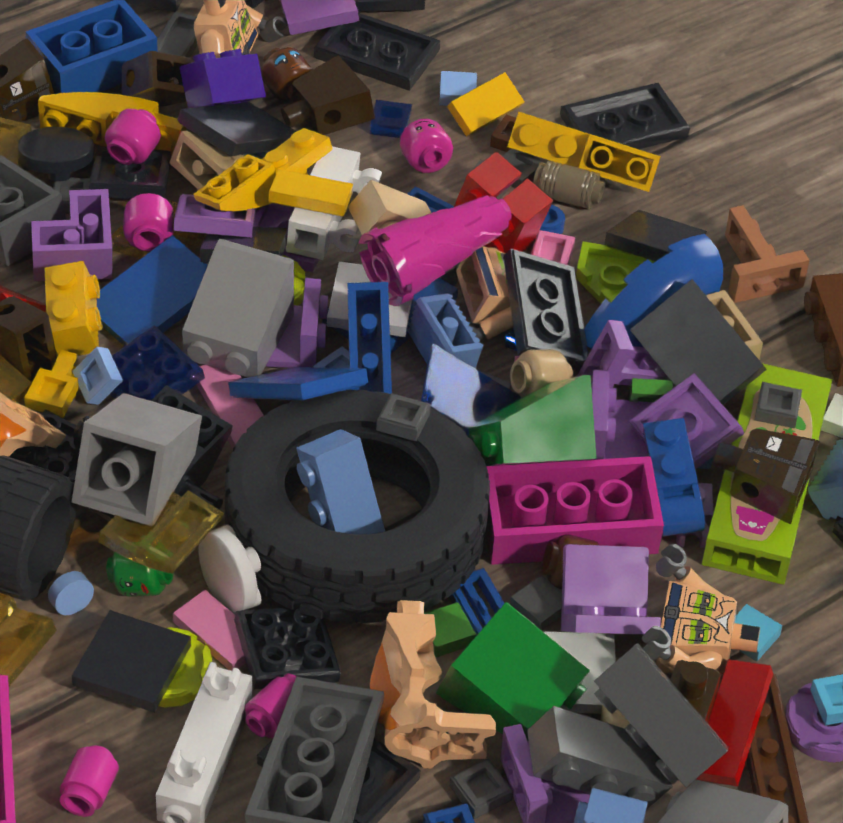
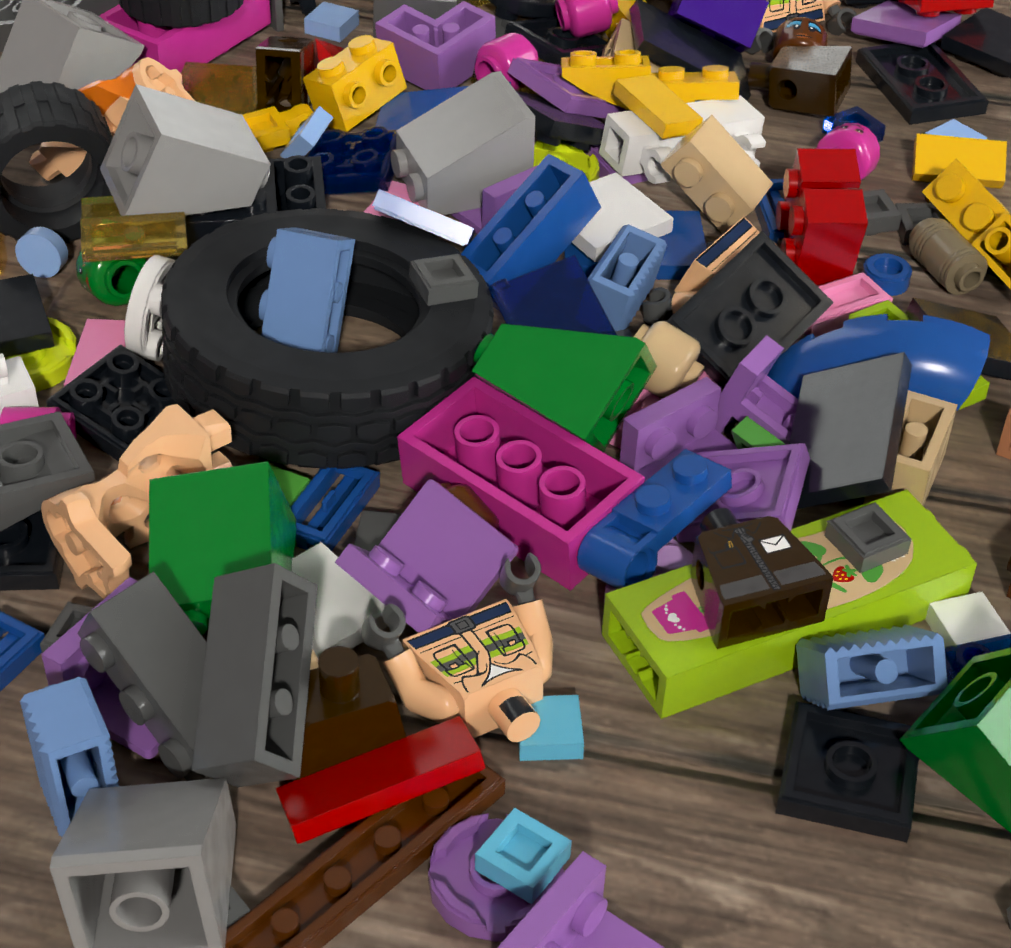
camera: 50 degrees right, 5 degrees down
dark pink cone [359,195,512,306] -> none

